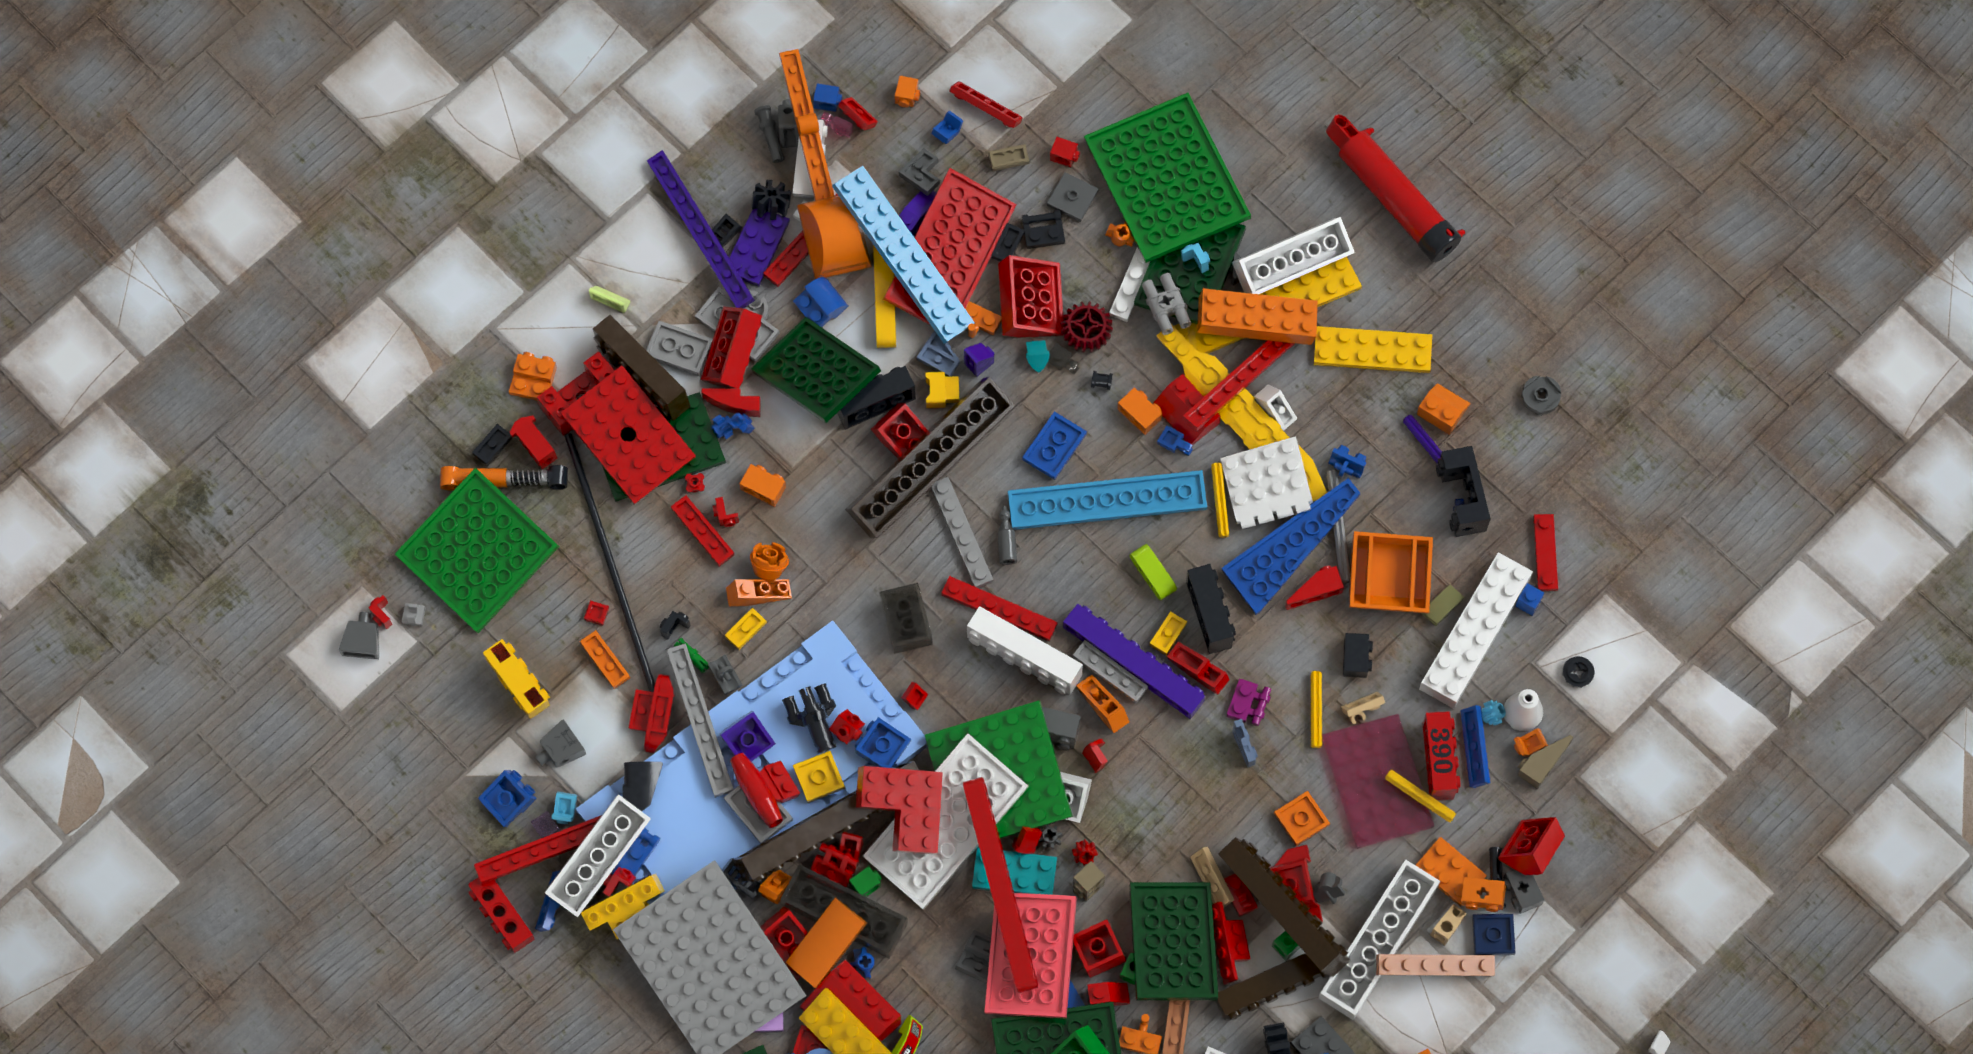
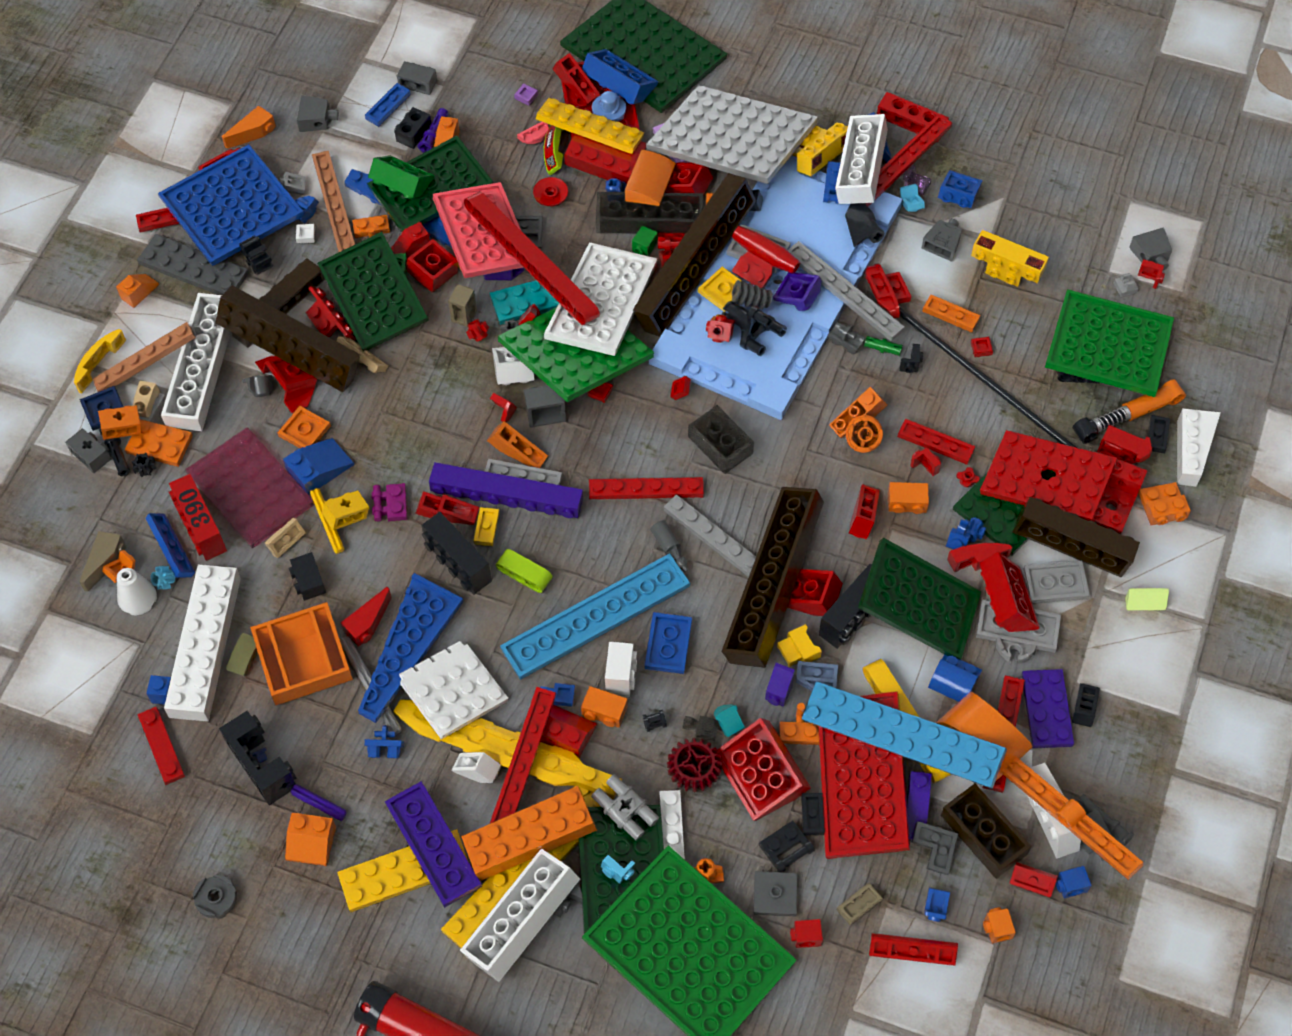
camera: 155 degrees right, 10 degrees down
red bracket [603,867,636,897] -> none
dark purple plate [647,150,755,308] -> none
yellow plate [725,608,767,650] -> none
black gear [751,180,791,220] -> none
clear pink plate [821,112,853,138] -> none
blue plate [854,717,911,768] -> none
red piece [856,766,943,854] -> none
white brick [967,606,1083,695] -> none
yellow axle [1211,463,1229,538] -> none
sand blue wing [1232,719,1258,768] -> none
yellow axle [1385,770,1456,822] -> none
red slope [1498,817,1565,875] -> none
black gear [1563,656,1595,688] -> none
none -> yellow slope [74,329,126,394]
none -> black gear [131,453,156,477]
none -> blue slope [283,438,354,496]
none -> yellow brick [322,490,369,530]
none -> dark purple plate [385,781,482,908]
none -> red dish [533,177,568,206]
none -> white brick [605,642,637,697]
none -> dark grey piece [732,279,773,310]
none -> red slope [849,484,880,540]
none -> dark brown brick [940,783,1032,879]
none -> white wedge [1177,408,1221,487]

